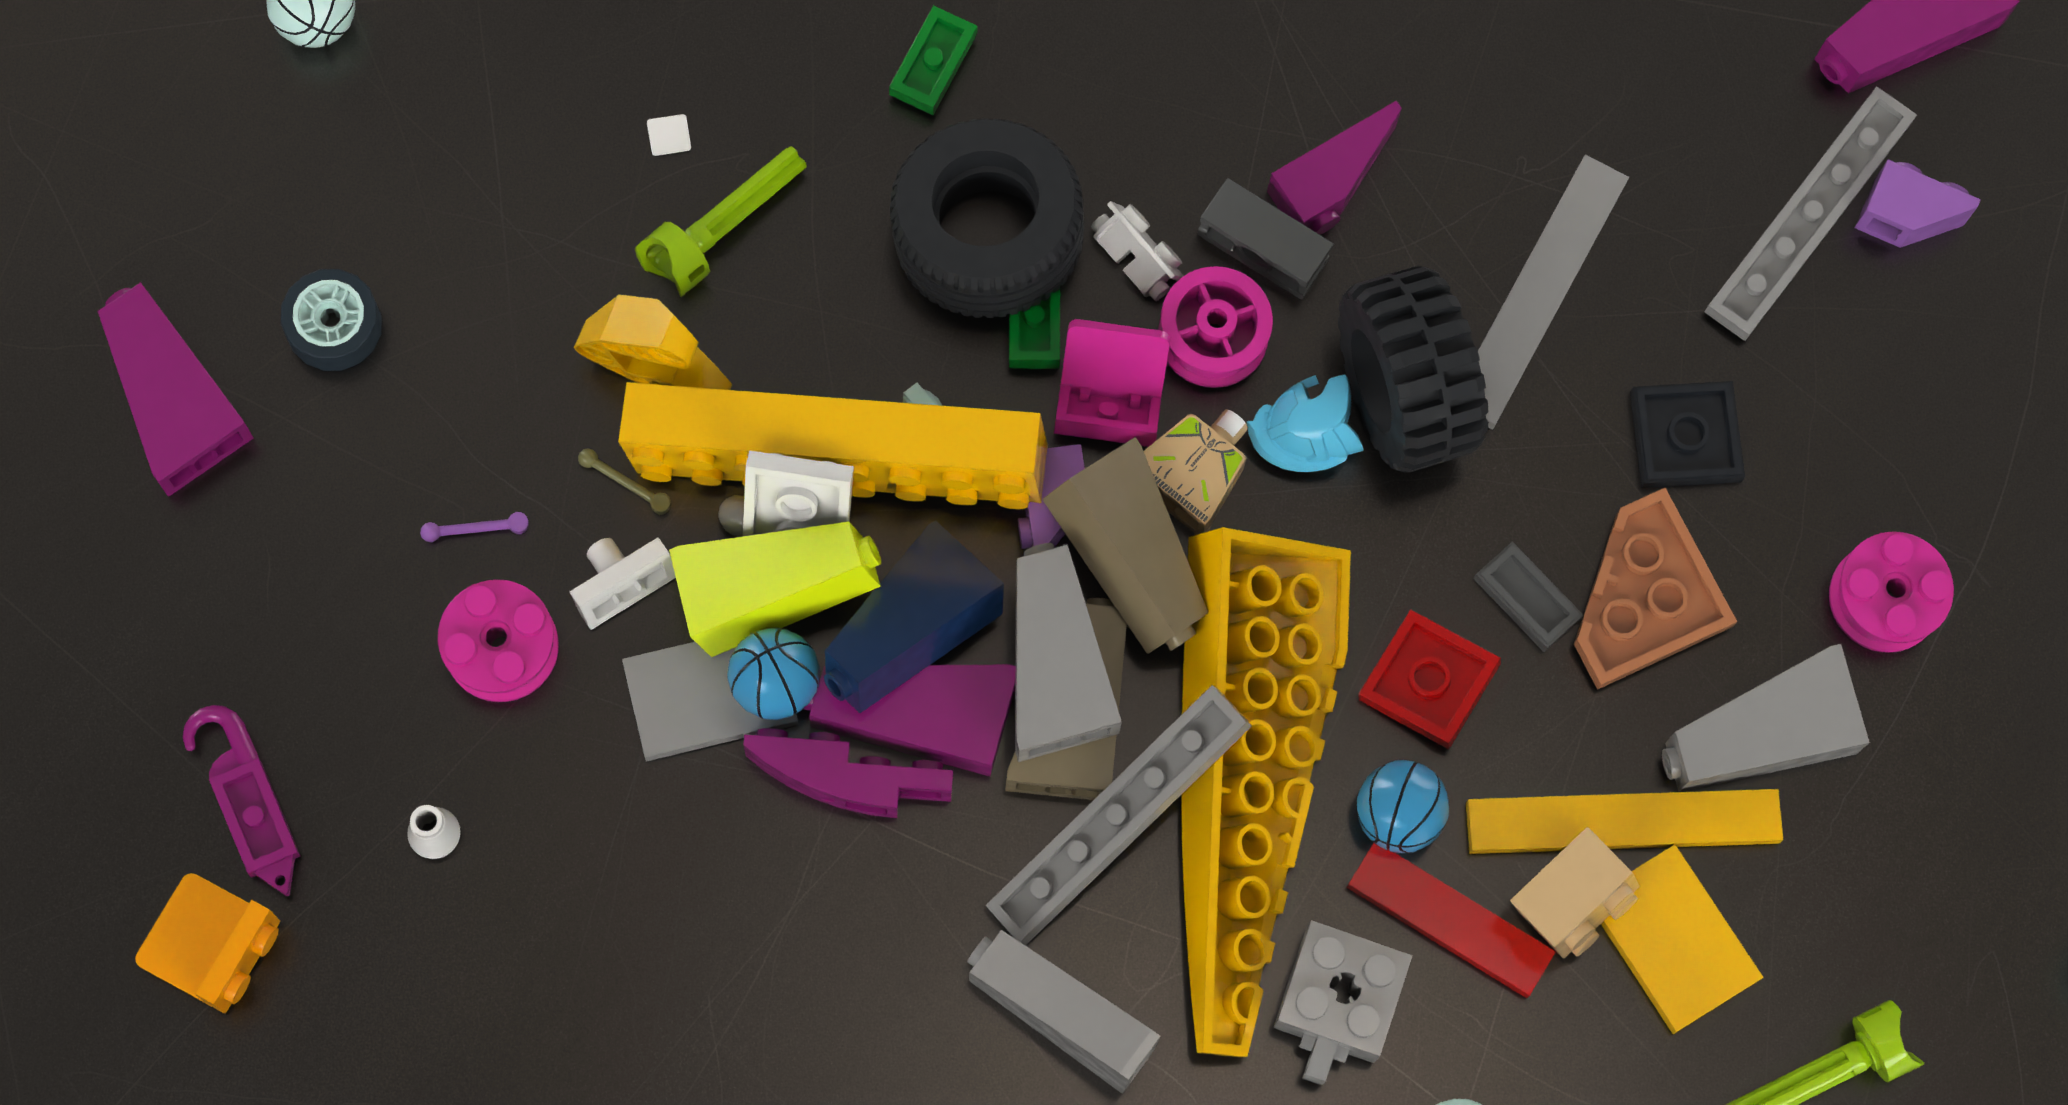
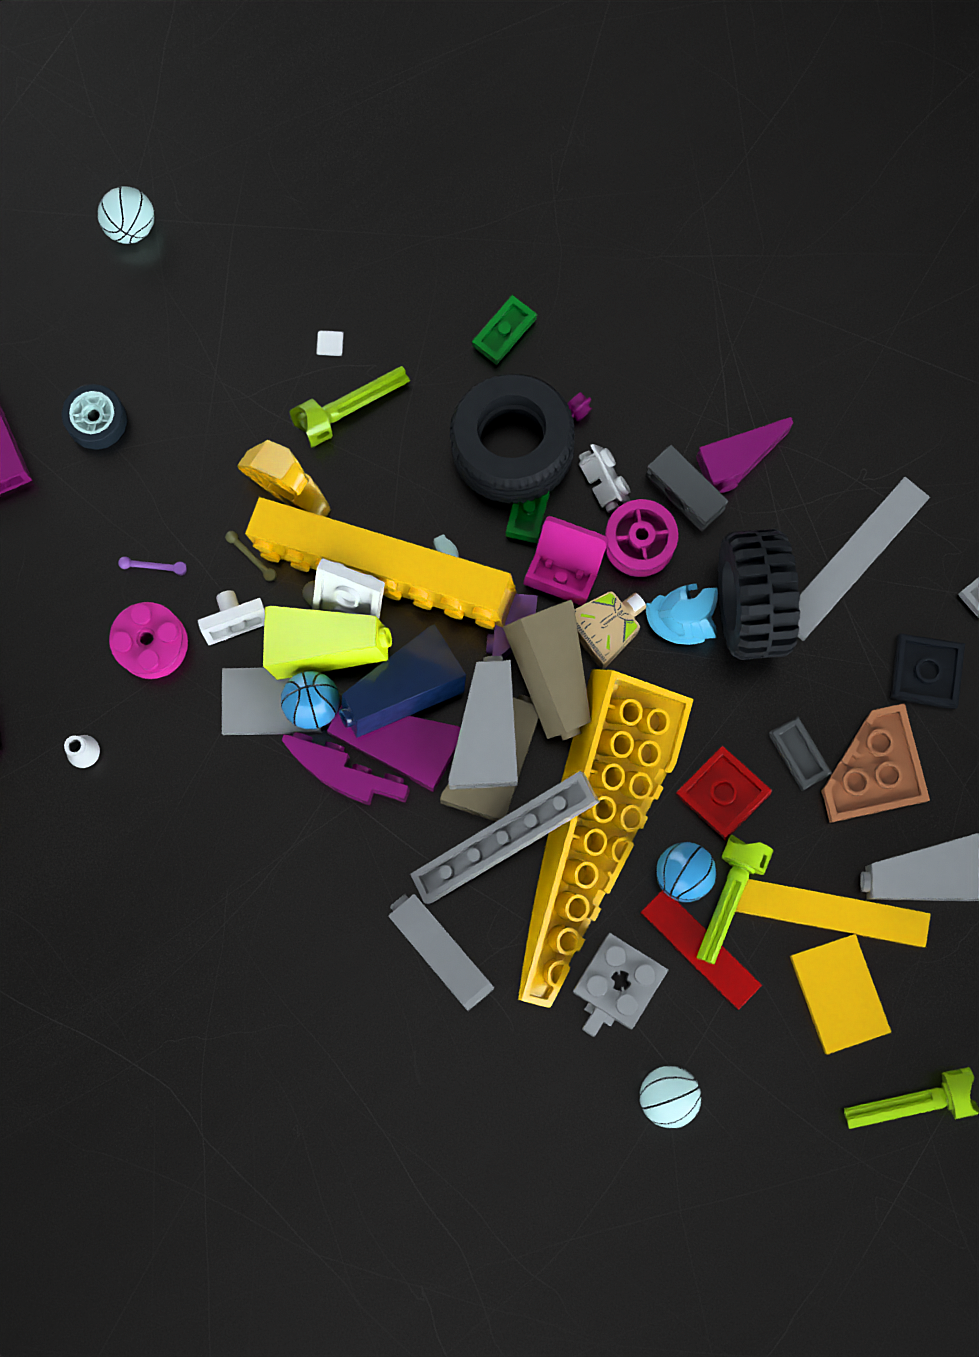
camera: 20 degrees right, 5 degrees up
tan brick [1510,827,1640,959] -> none
none -> magenta plate [567,392,592,422]
none -> lime piece [696,834,773,964]

